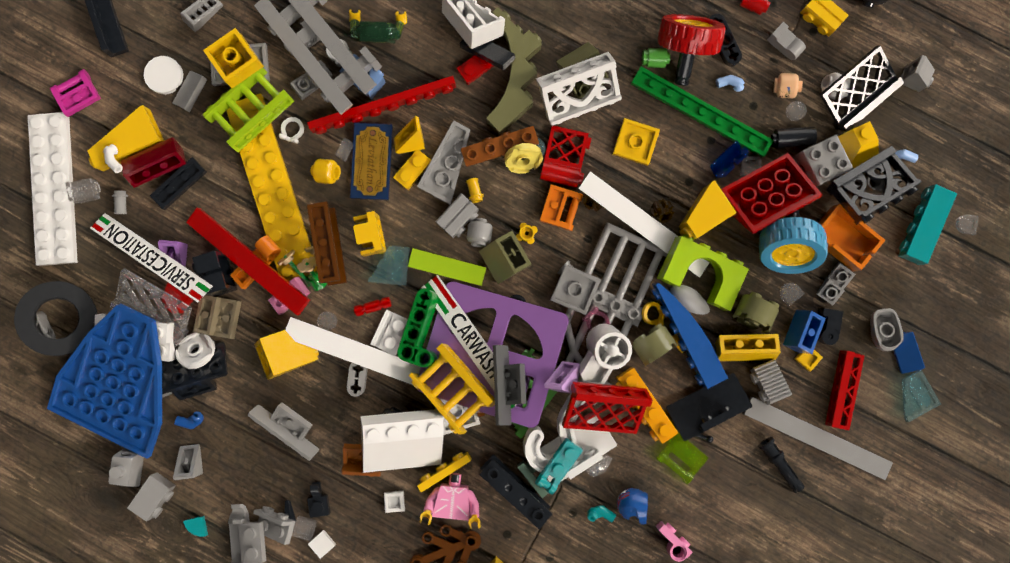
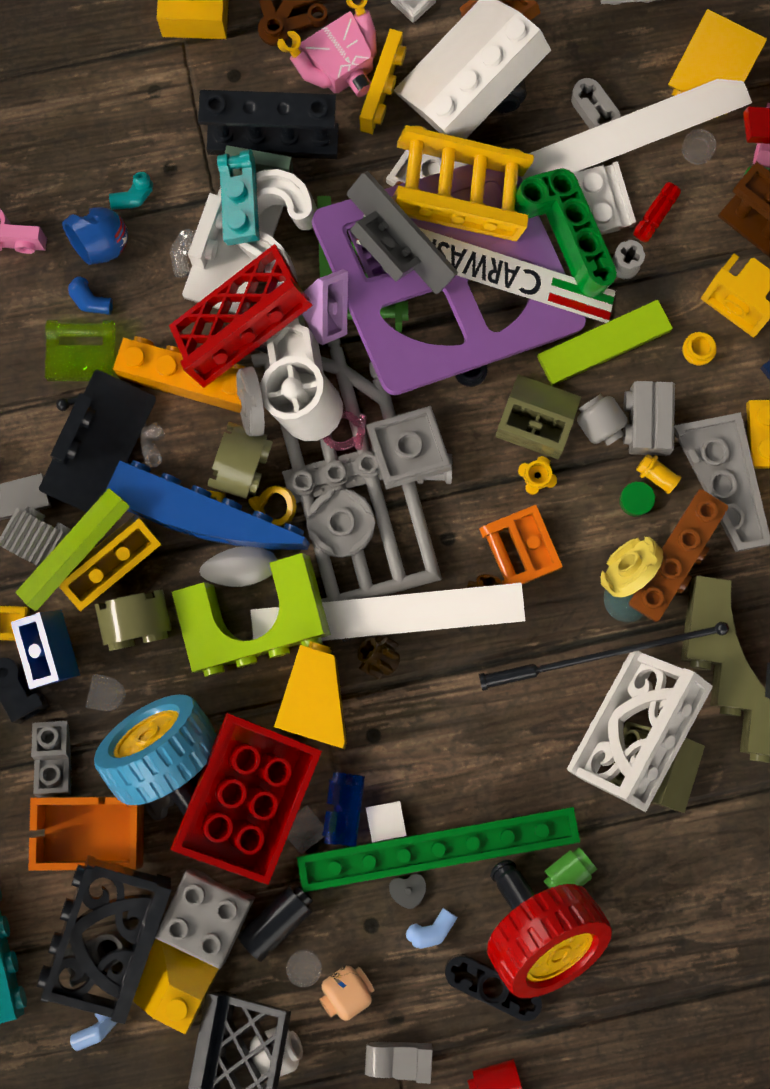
camera: 145 degrees right, 5 degrees down
clear light blue wing [368,246,410,286] -> none
red piece [540,125,592,187] -> none
yellow tile [612,118,660,166] -> none
none -> lime tile [16,488,129,611]
none -> blue arm [68,277,113,315]
none -> clear arm [141,422,165,467]
none -> light grey tile [236,366,265,437]
none -> light grey tile [307,489,375,558]
none -> white tile [366,801,406,842]
none -> dark grey piece [389,873,426,909]
none -> black piece [479,622,729,691]
none -> light grey bush [612,240,645,279]
none -> green tile [619,482,655,517]
none -> yellow plate [682,332,717,366]

